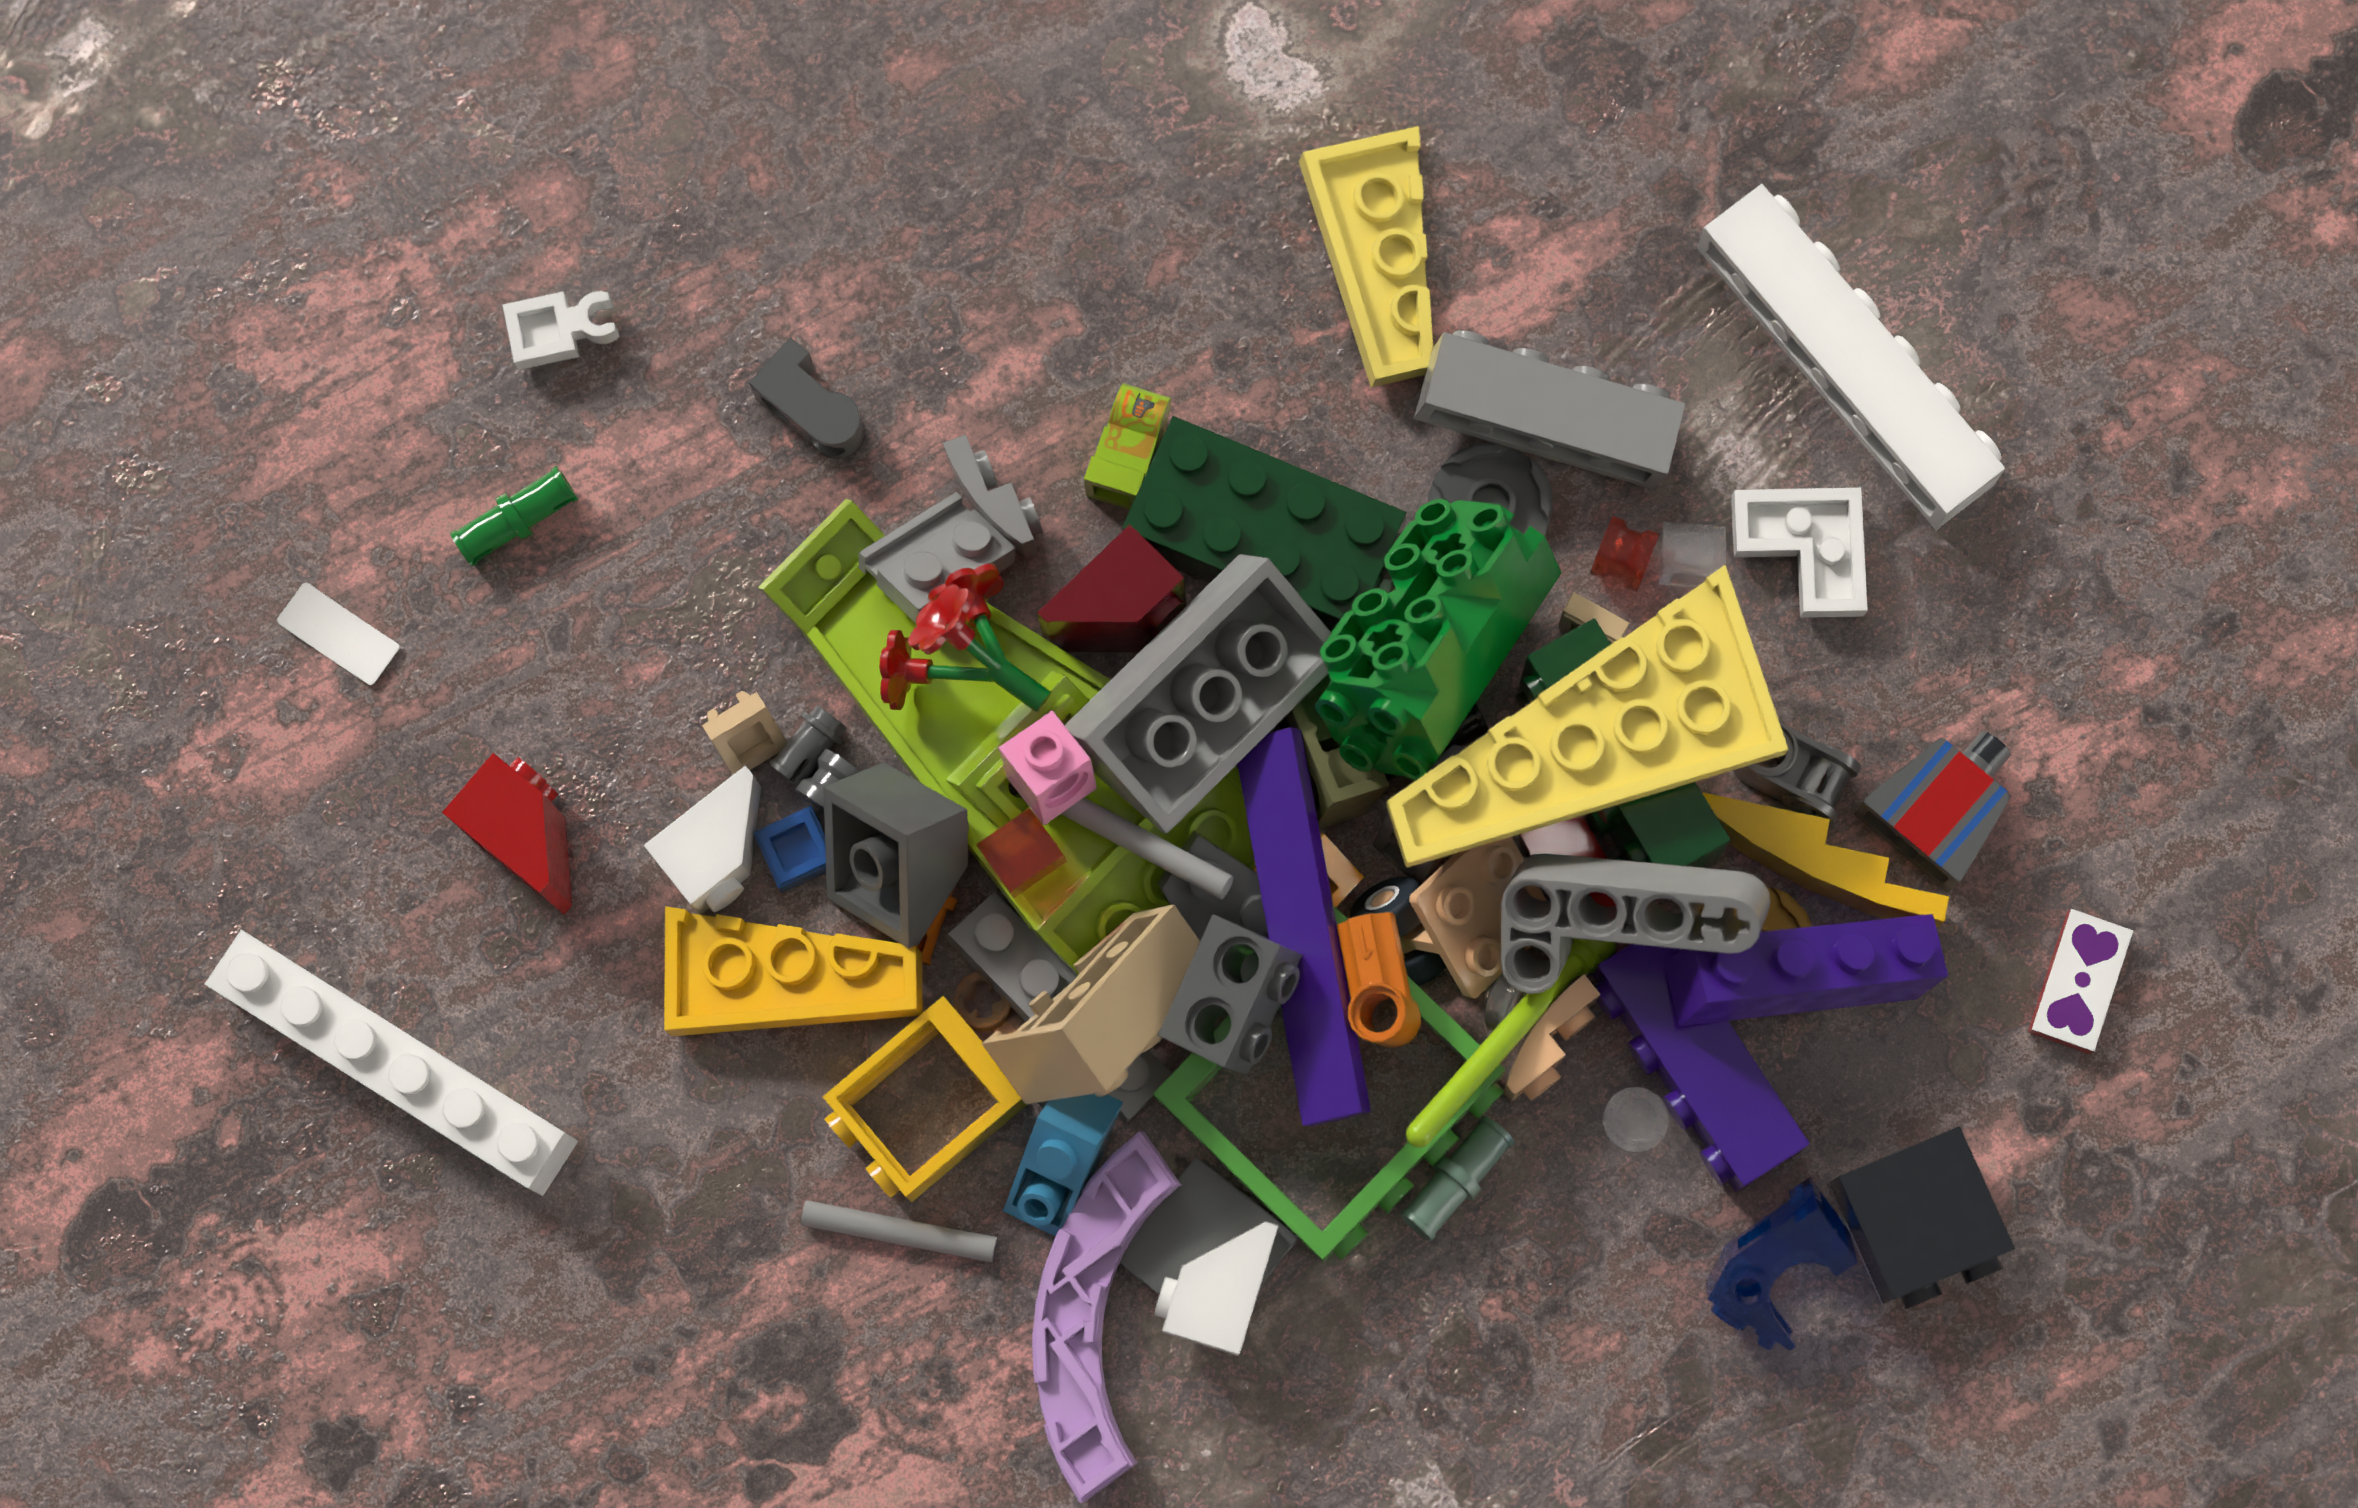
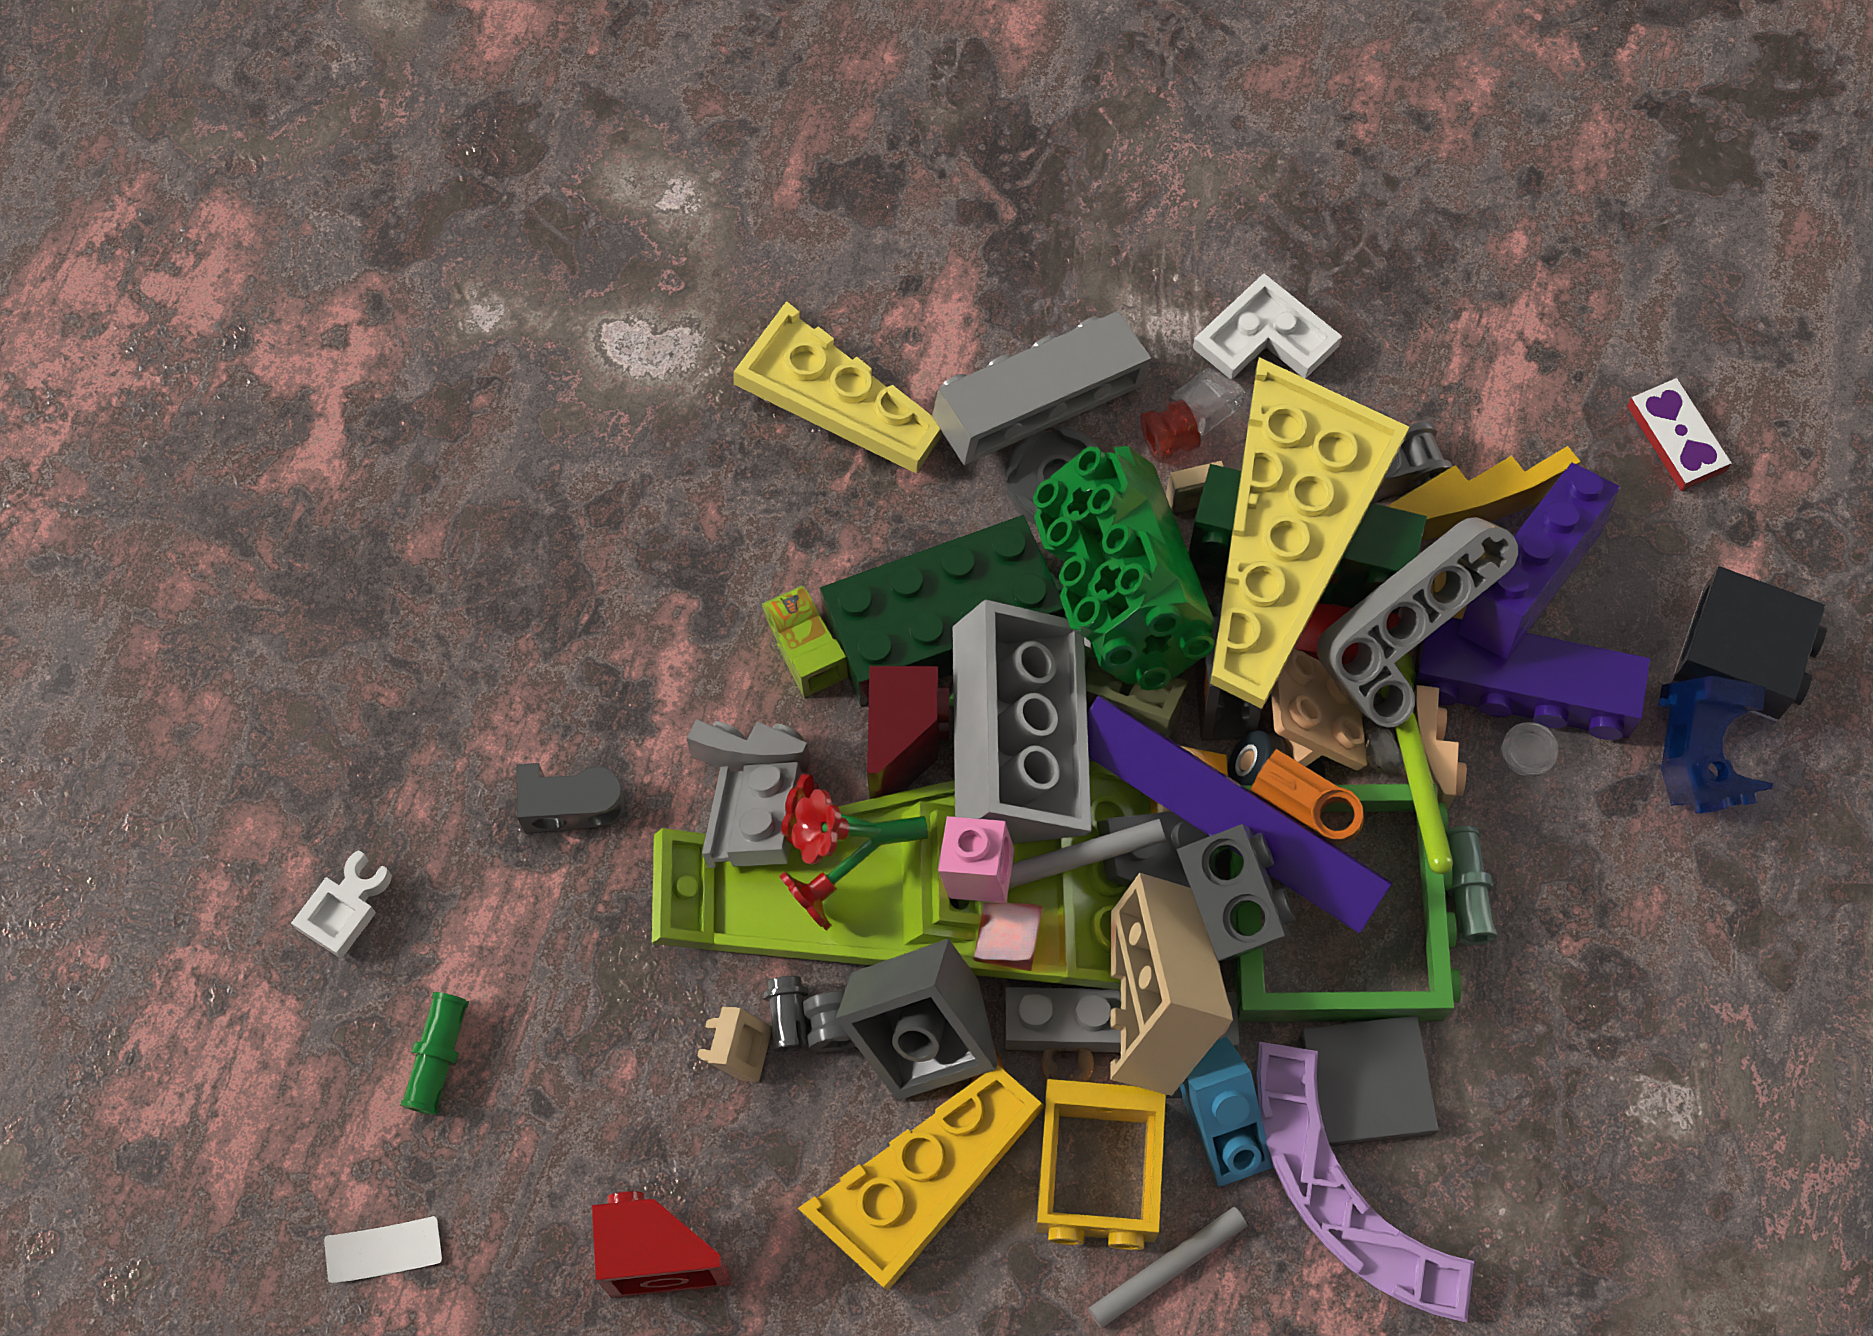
camera: 50 degrees left, 10 degrees down
white slope [644,765,762,915] -> none
blue tile [753,806,826,893] -> none
white slope [1154,1222,1278,1357] -> none
white brick [1697,184,2005,530] -> none
torso [1854,731,2011,893] -> none

